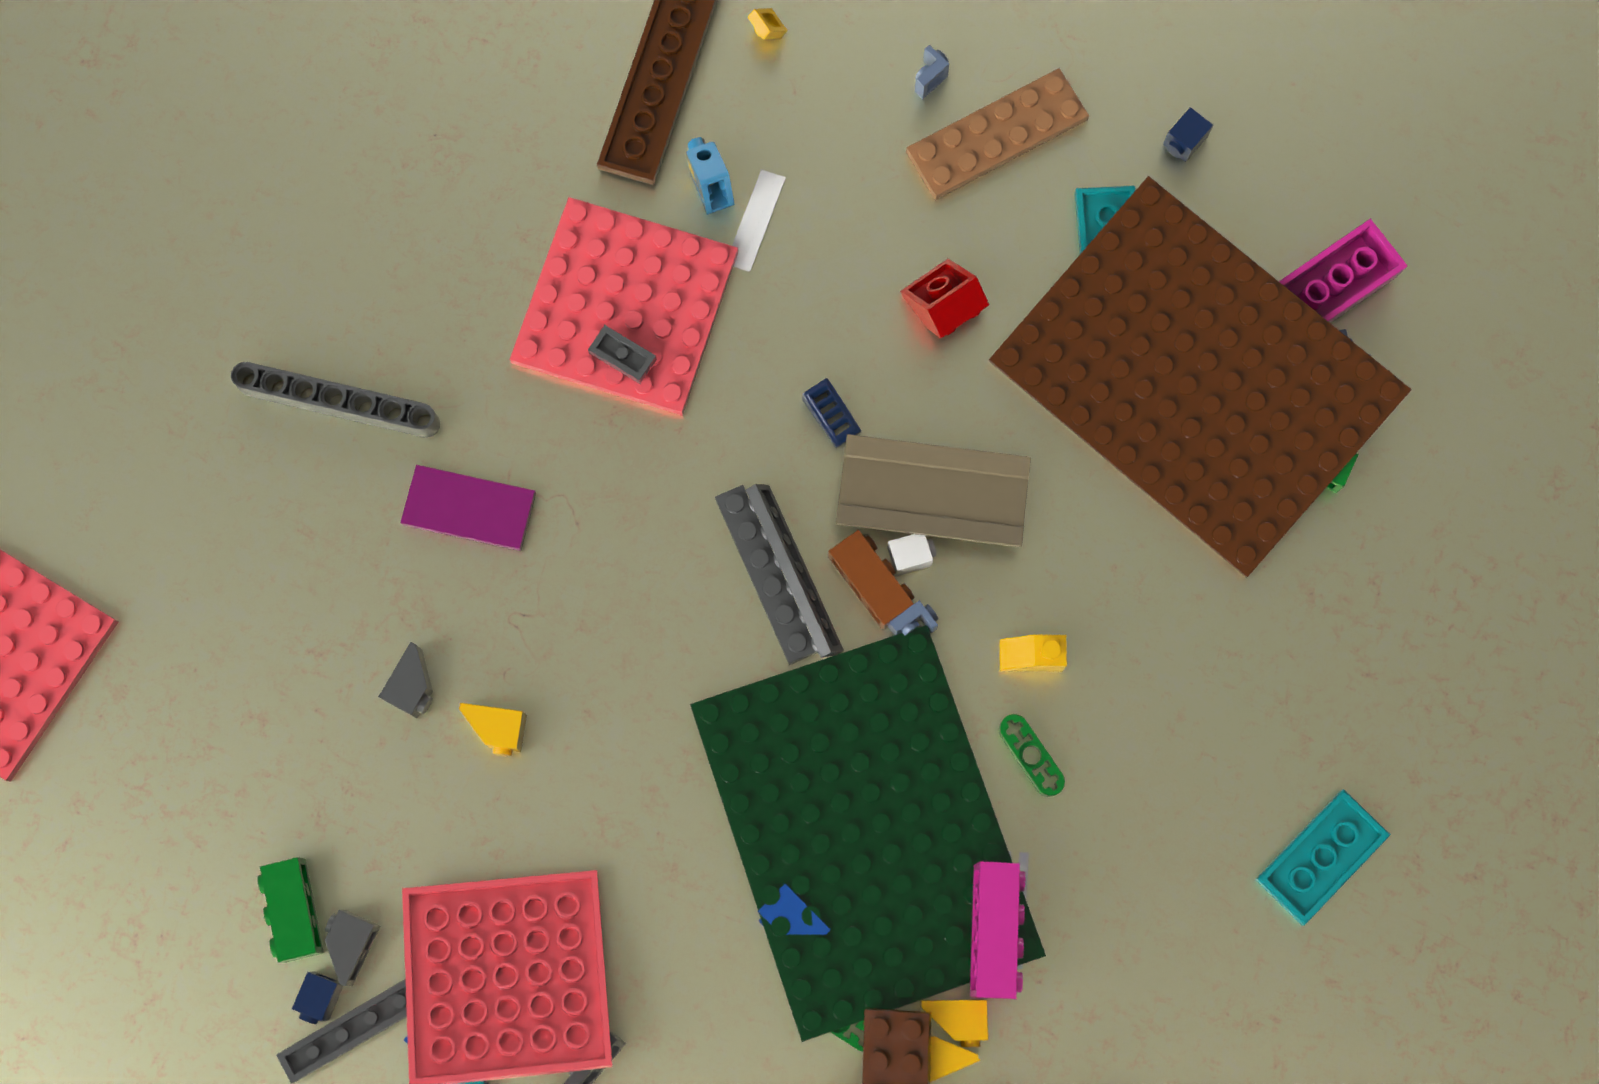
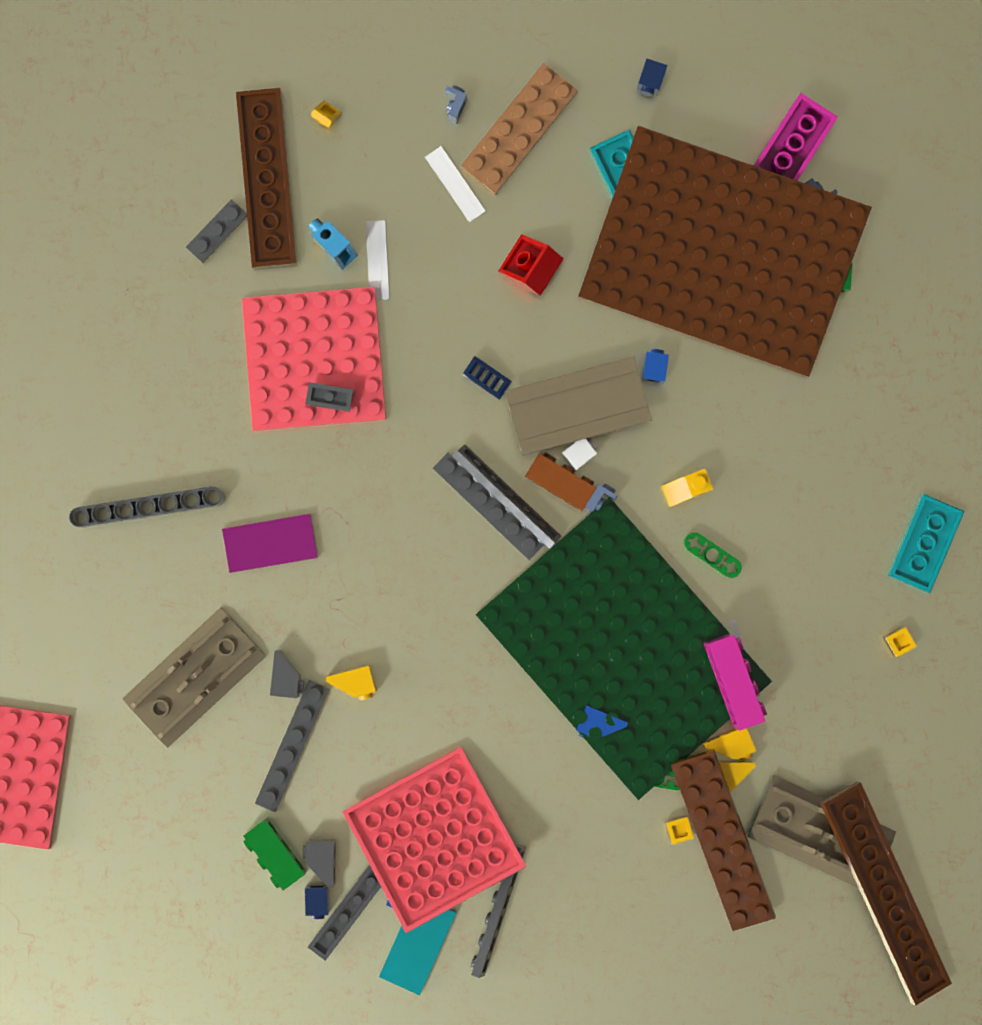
camera: 20 degrees left, 10 degrees up
none -> dark tan hinge [122,608,266,748]
none -> dark grey plate [186,199,247,263]
none -> dark grey plate [255,680,330,812]
none -> white sticker [425,146,485,222]
none -> blue brick [642,349,669,383]
none -> yellow plate [885,627,917,657]

